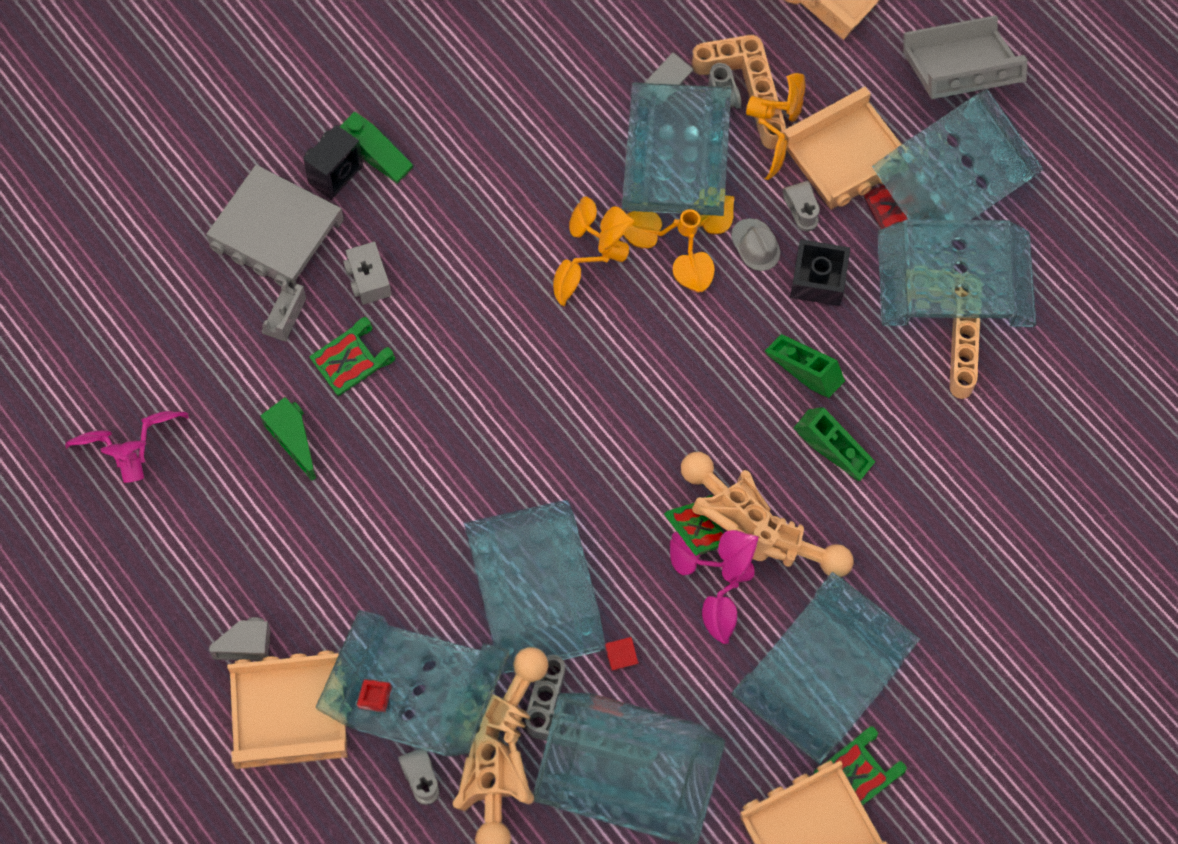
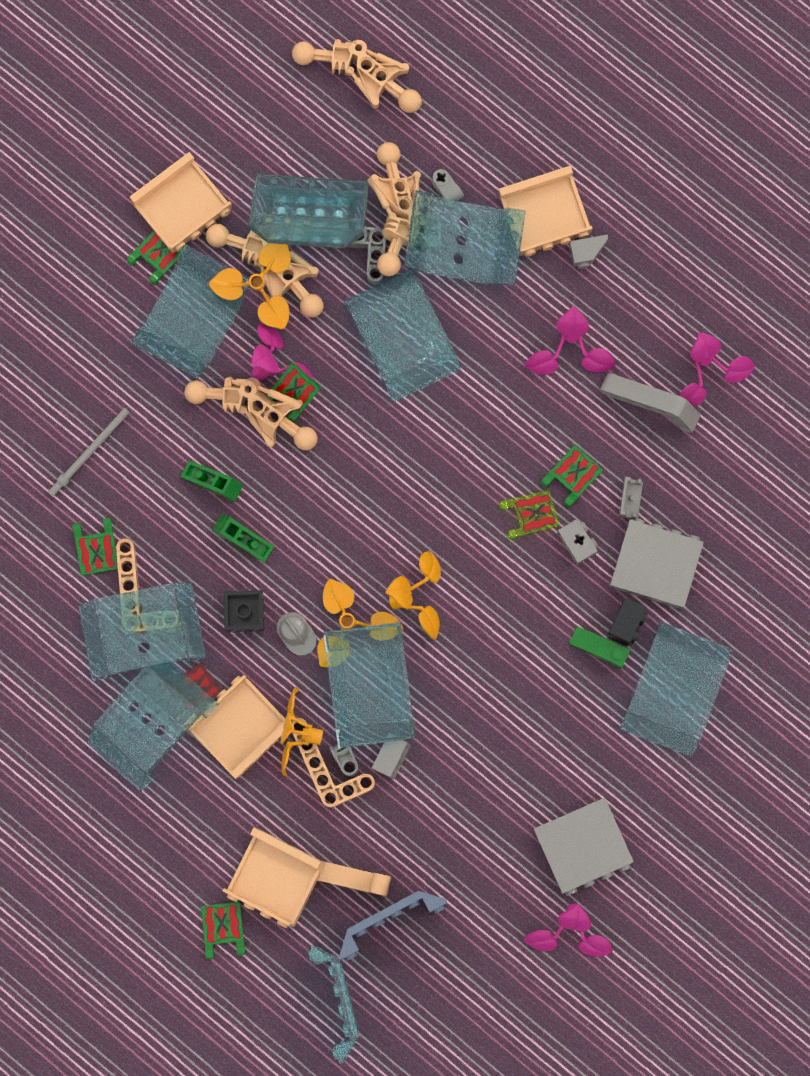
camera: 170 degrees right, 15 degrees up
green slope [260,397,316,481] -> none
red tile [357,679,392,712] -> none
red tile [604,637,638,670] -> none
light grey piece [783,181,820,232] -> none
light grey panel [903,15,1028,99] -> none
none -> light grey bar [47,408,130,497]
none -> flag [72,518,118,576]
none -> light nougat piece [206,224,324,318]
none -> light orange plant [209,239,291,329]
none -> flag [499,490,559,539]
none -> dark pink plant [525,306,615,375]
none -> light grey beam [599,373,701,433]
none -> clear light blue slope [620,621,732,757]

